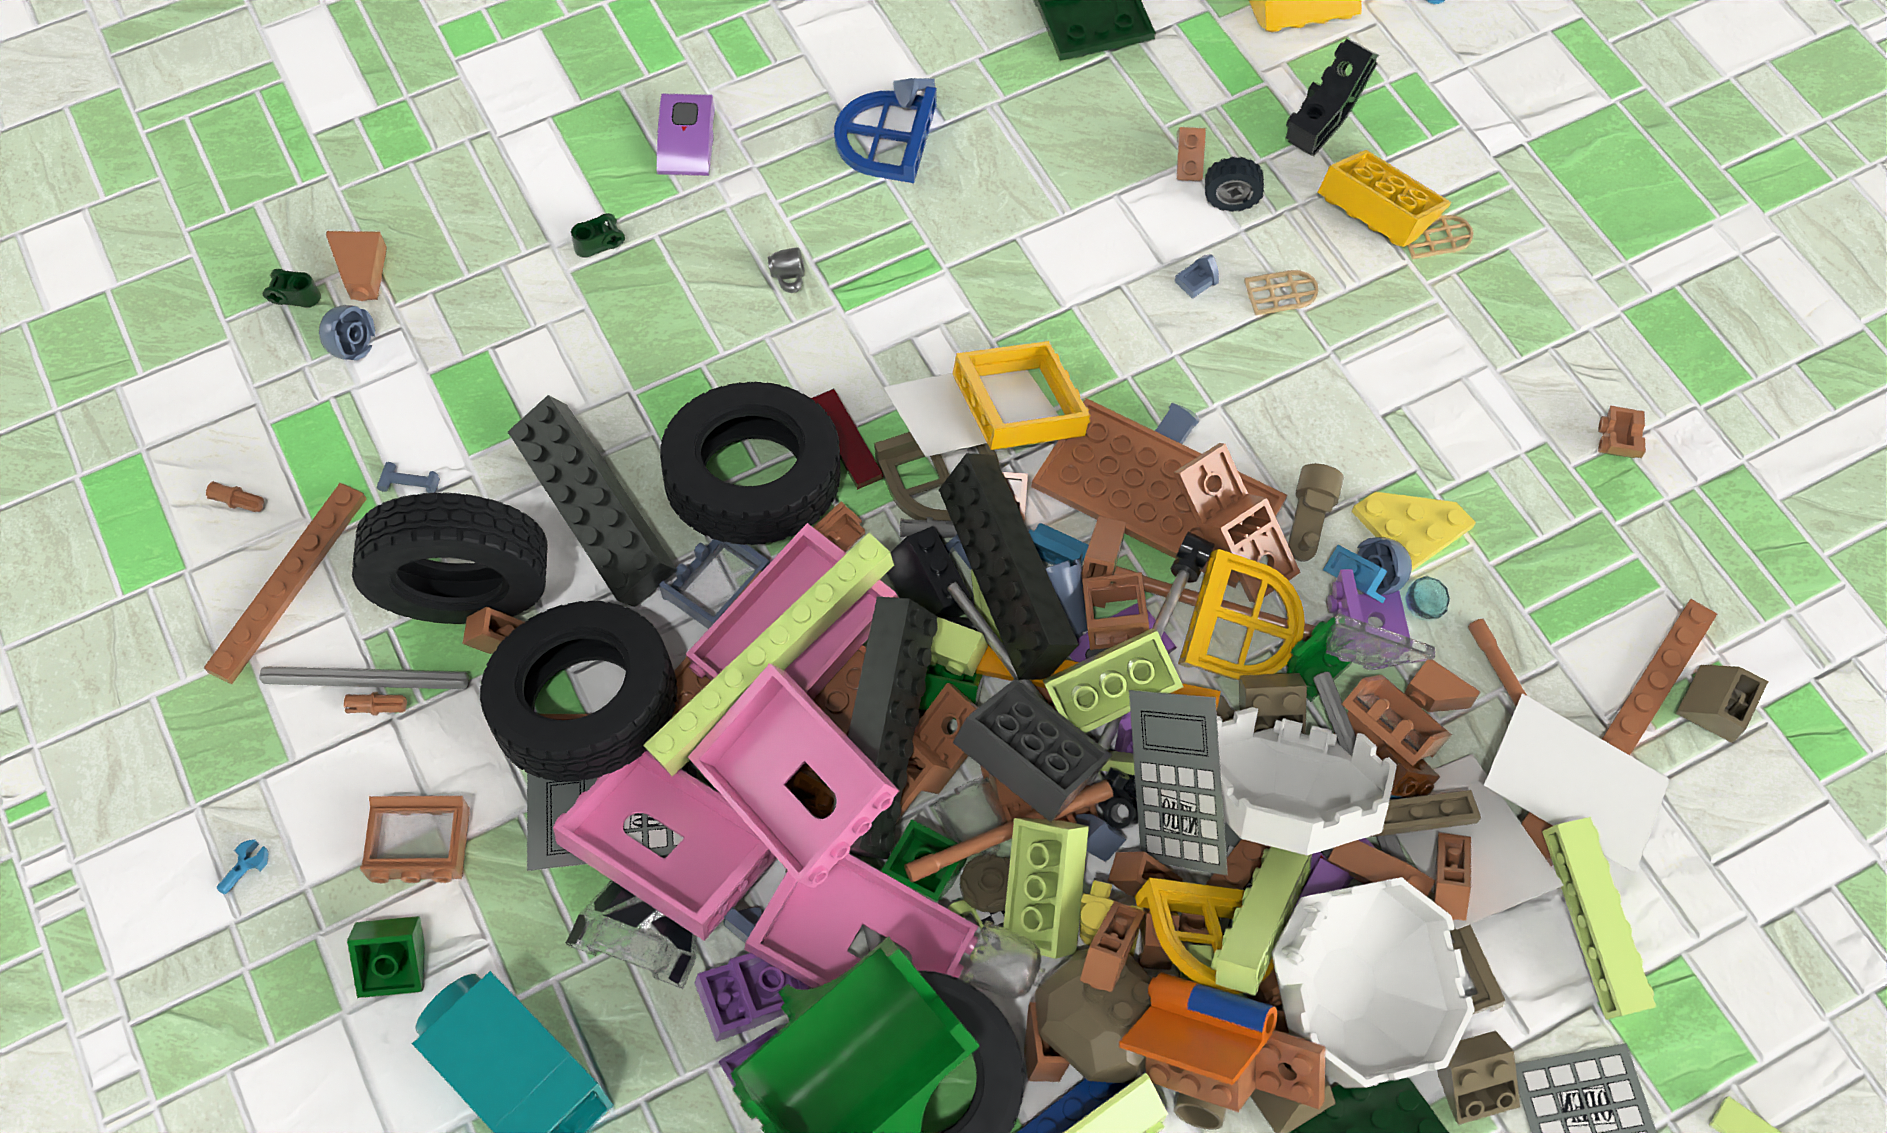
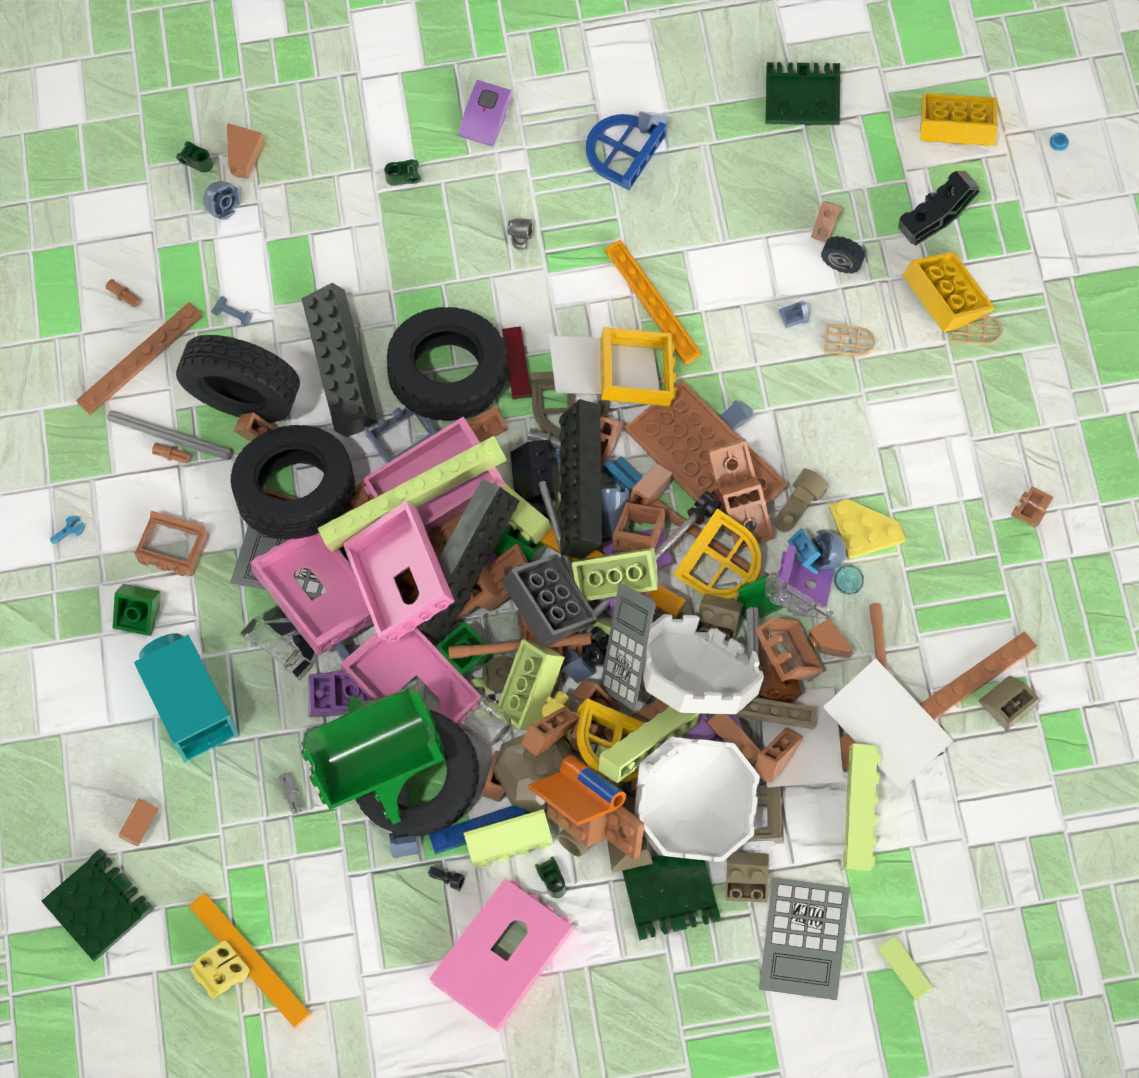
camera: 25 degrees right, 5 degrees up
none -> light orange tile [604,240,701,365]

